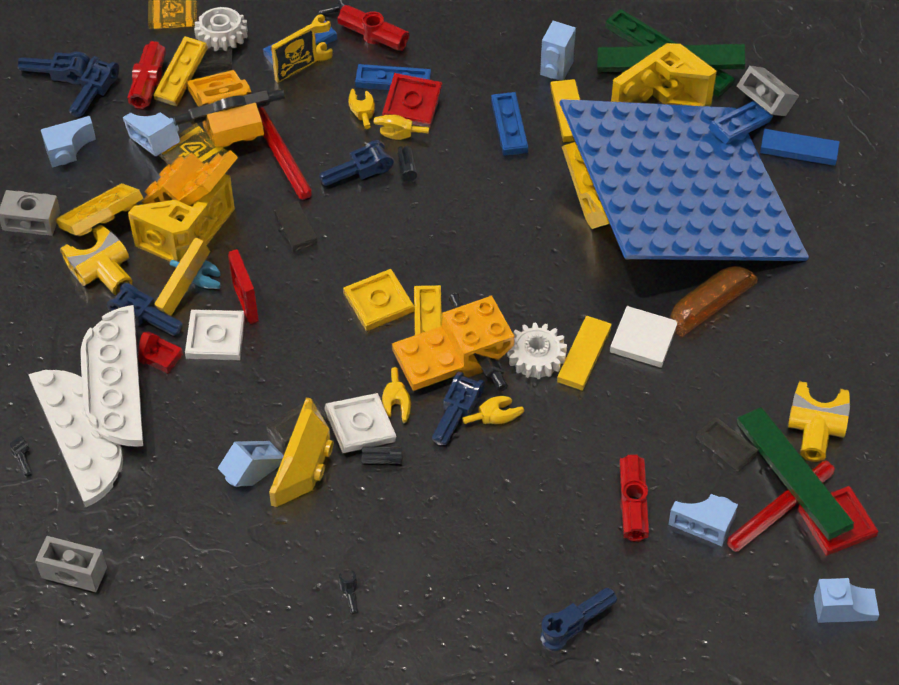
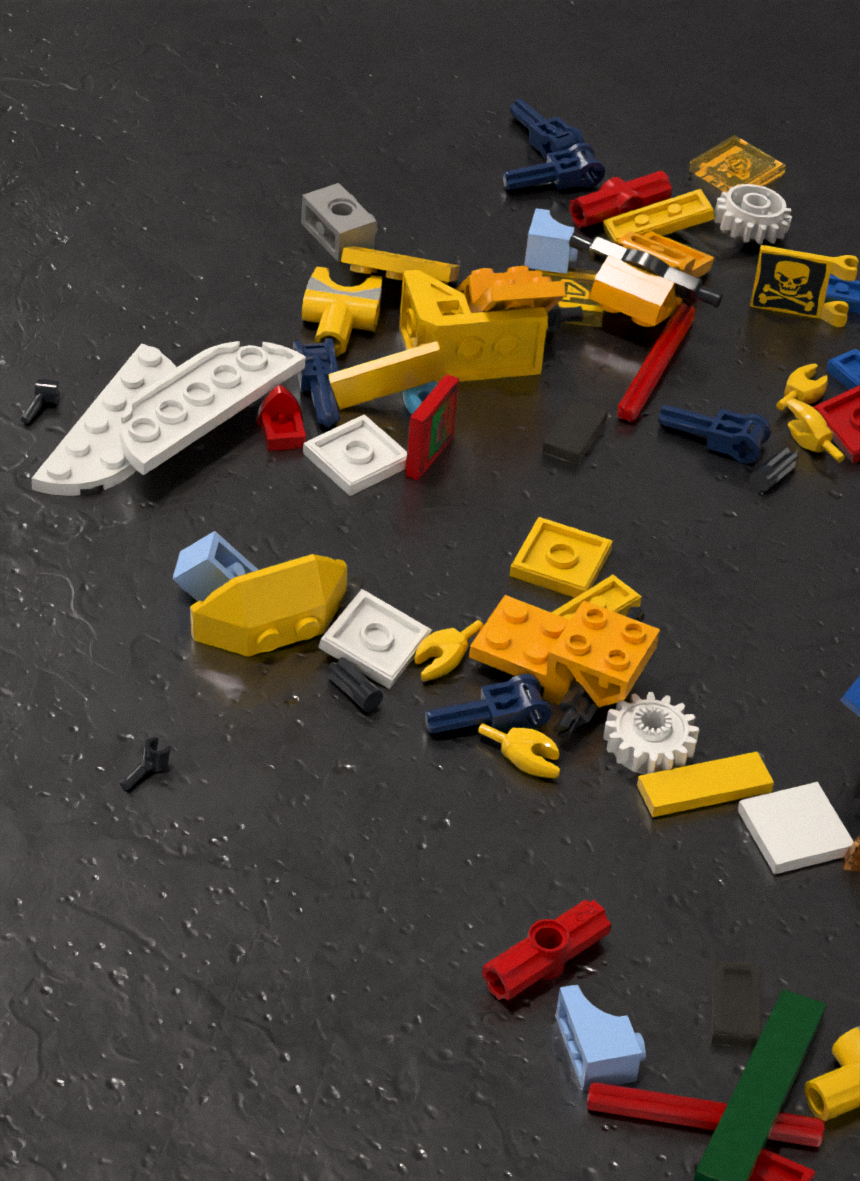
camera: 45 degrees right, 10 degrees down
light blue arch [41,116,96,167] -> none
dark blue connector [541,588,617,651] -> none

